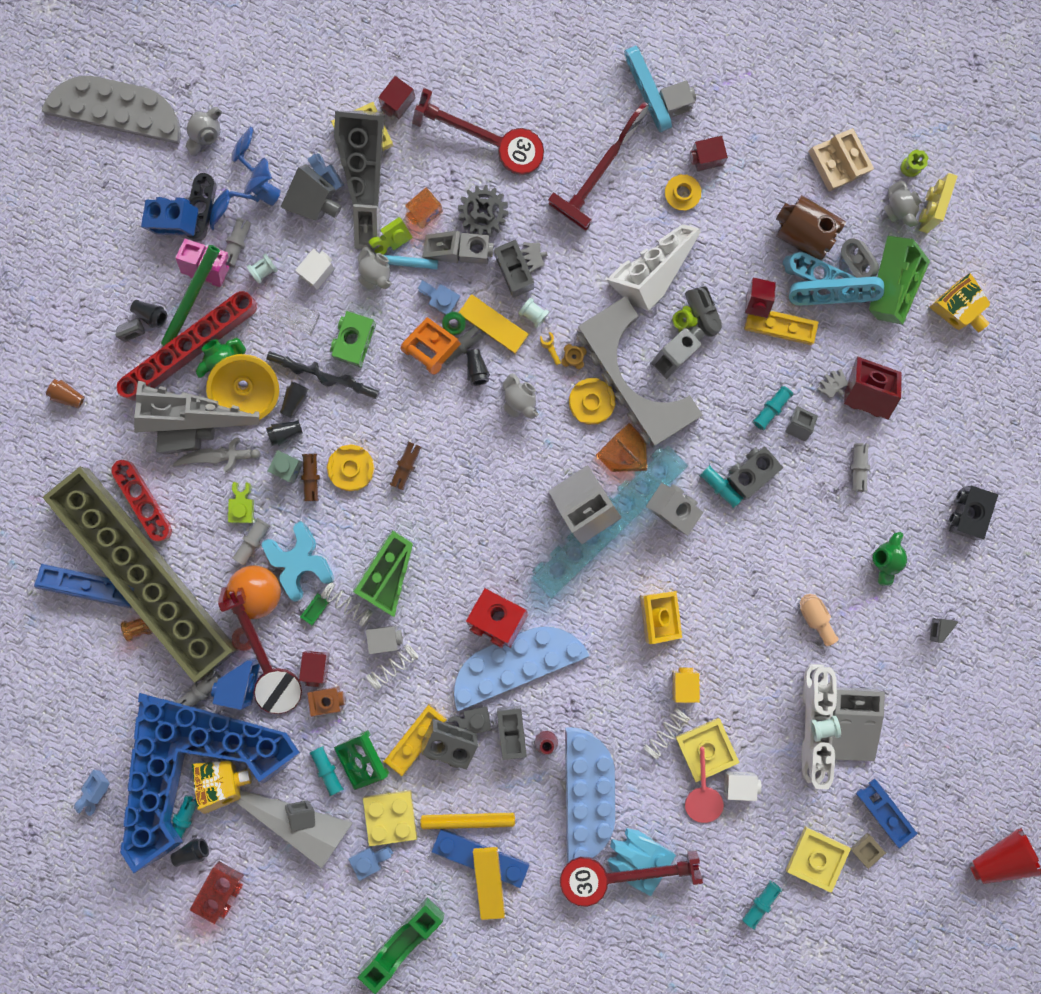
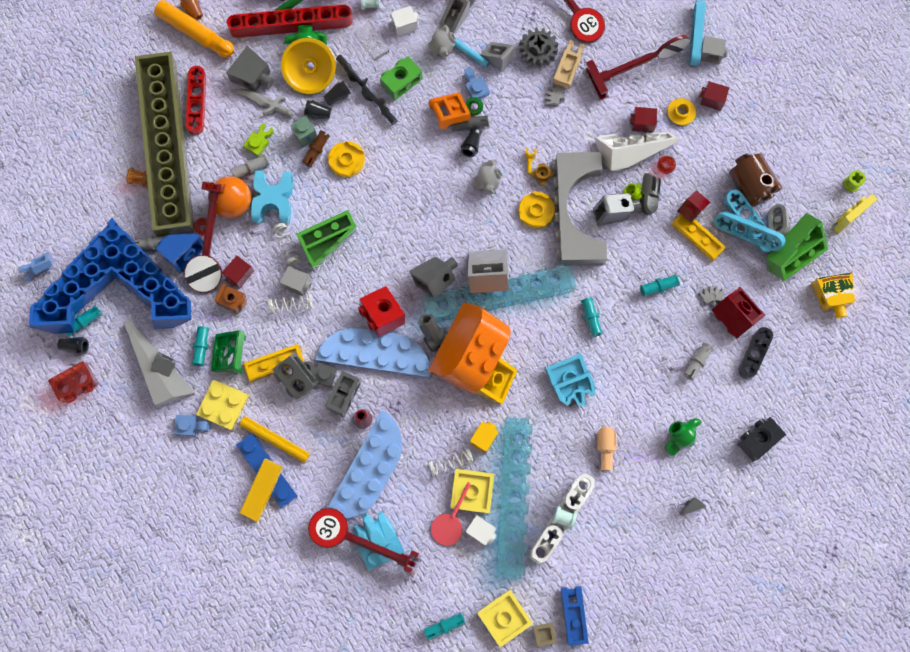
camera: 30 degrees right, 10 degrees down
blue plate [34,564,134,608] -> none
light grey wedge [134,381,259,433] -> none
torso [191,761,252,814] -> none
green piece [300,593,330,626] -> none
green arch [357,897,445,994] -> none
lime plate [369,217,413,255] -> none
reddish brown pin [390,441,422,490] -> none
clear orange brick [405,187,443,229] -> none
light grey brick [459,233,494,264] -> none
yellow tile [459,294,529,354] -> none
dark grey brick [494,240,534,298] -> none
light aqua bush [518,298,550,328] -> none
clear orange slope [595,423,648,472] -> none
light grey brick [646,483,703,536] -> none
dark grey brick [725,446,784,500] -> none
dark grey slope [785,406,818,441] -> none
tan slope [808,128,874,192] -> none
light grey slope [832,687,885,761] -> none
light grey piece [884,180,922,227] -> none
none -> light orange piece [154,0,234,58]
none -> dark grey torso [409,257,458,298]
none -> dark grey piece [417,314,446,352]
none -> orange brick [428,302,511,393]
none -> clear light blue brick [496,417,533,580]
none -> medium azure plate [544,353,596,406]
none -> tan hinge [553,40,585,89]
none -> dark red brick [629,107,657,133]
none -> clear red plate [657,156,676,174]
none -> black beam [738,327,773,379]

